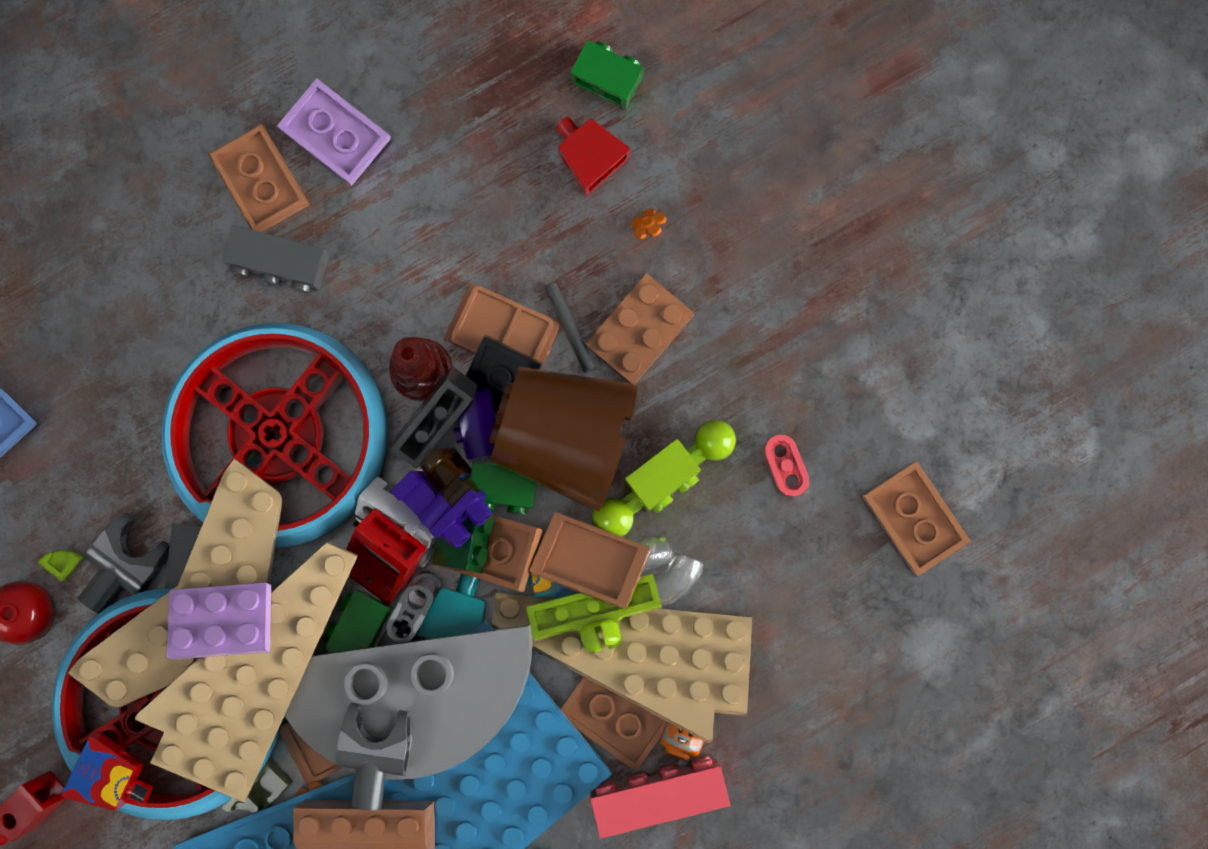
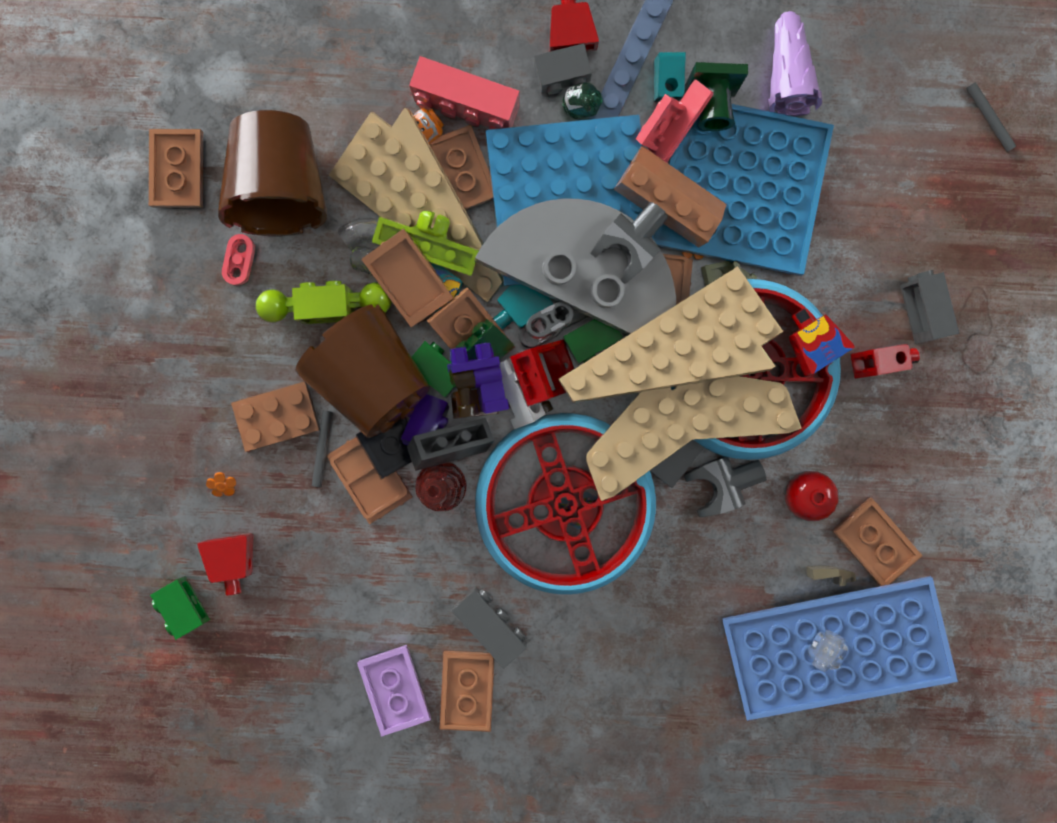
camera: 150 degrees left, 5 degrees up
lime tile [37,550,85,582] -> none
lavender plate [167,583,271,659] -> none
none -> reddish brown cone [218,110,327,236]

